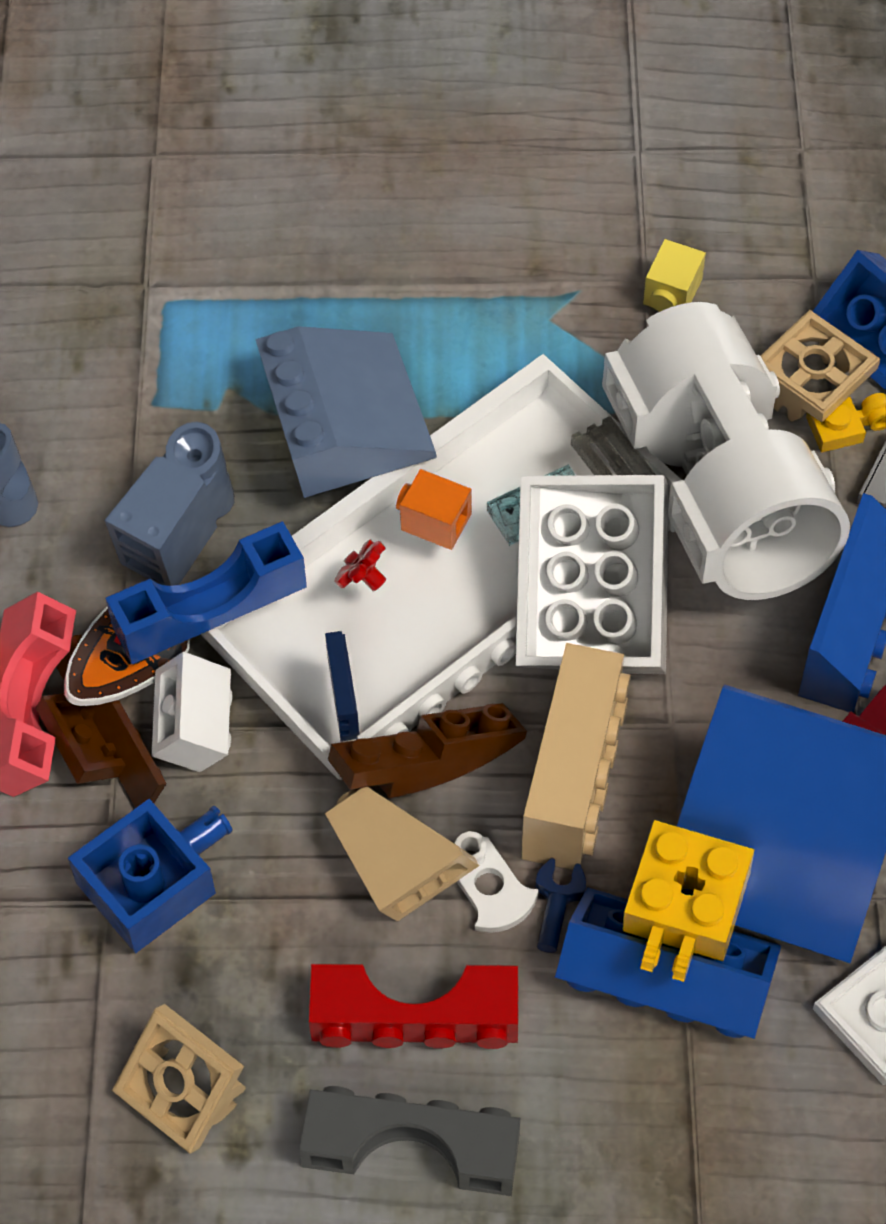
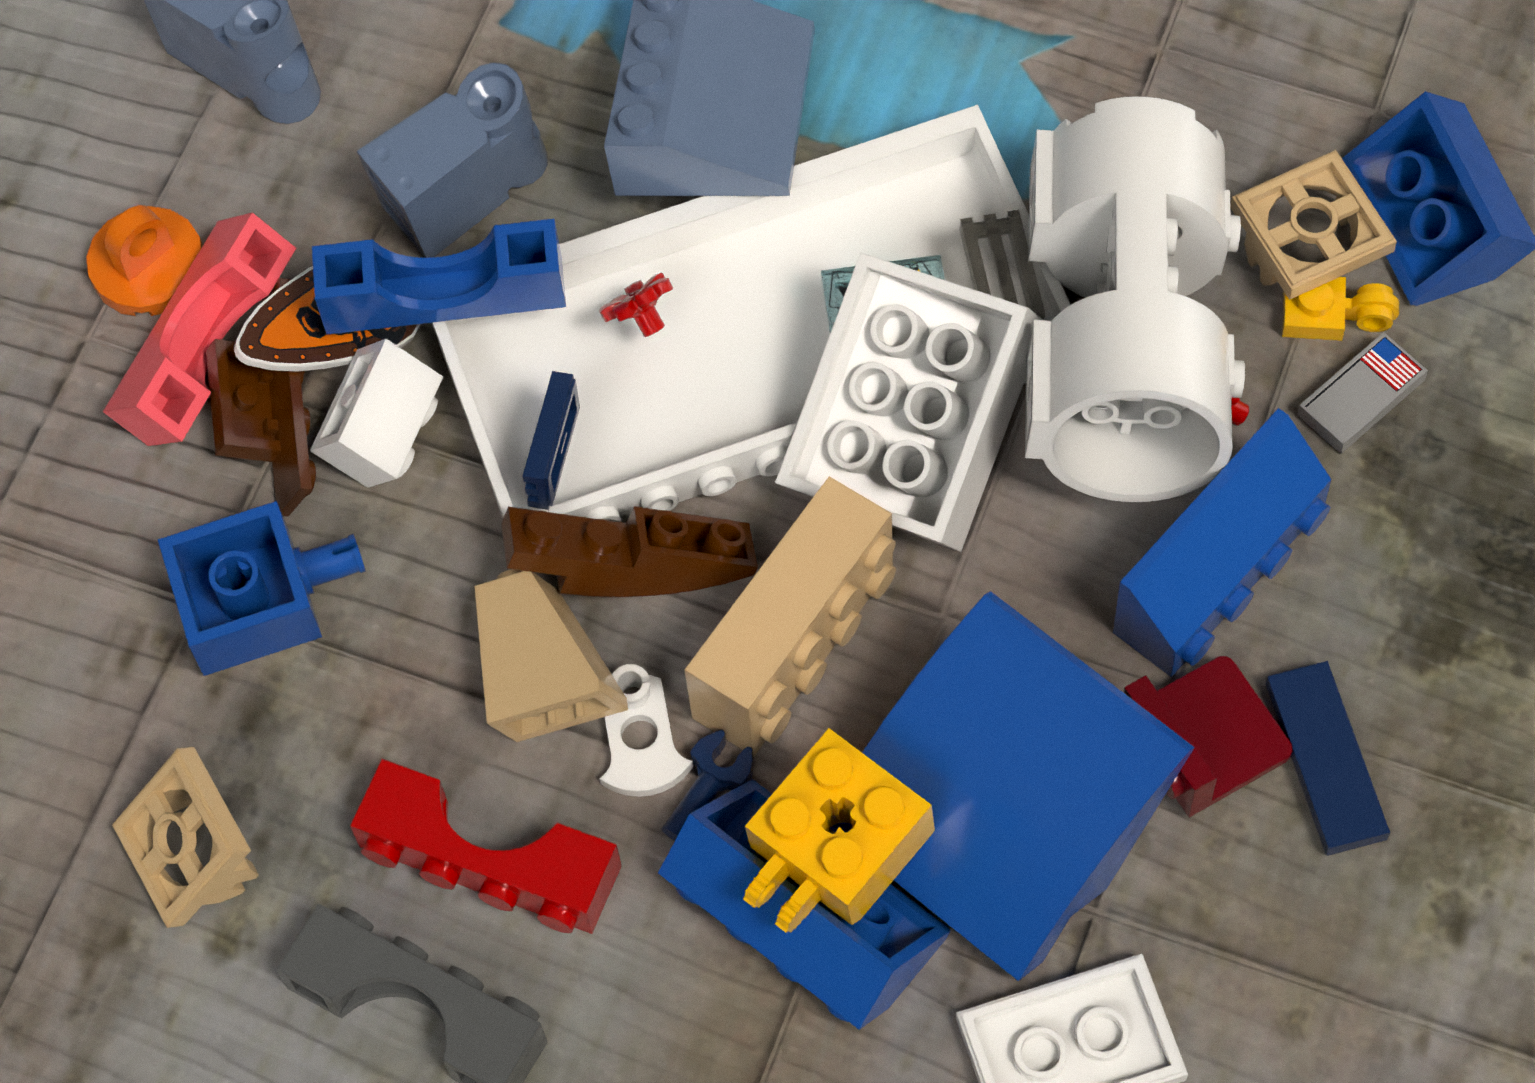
camera: 25 degrees right, 5 degrees up
orange brick [396,469,472,550] -> none
light yellow brick [643,239,706,312] -> none

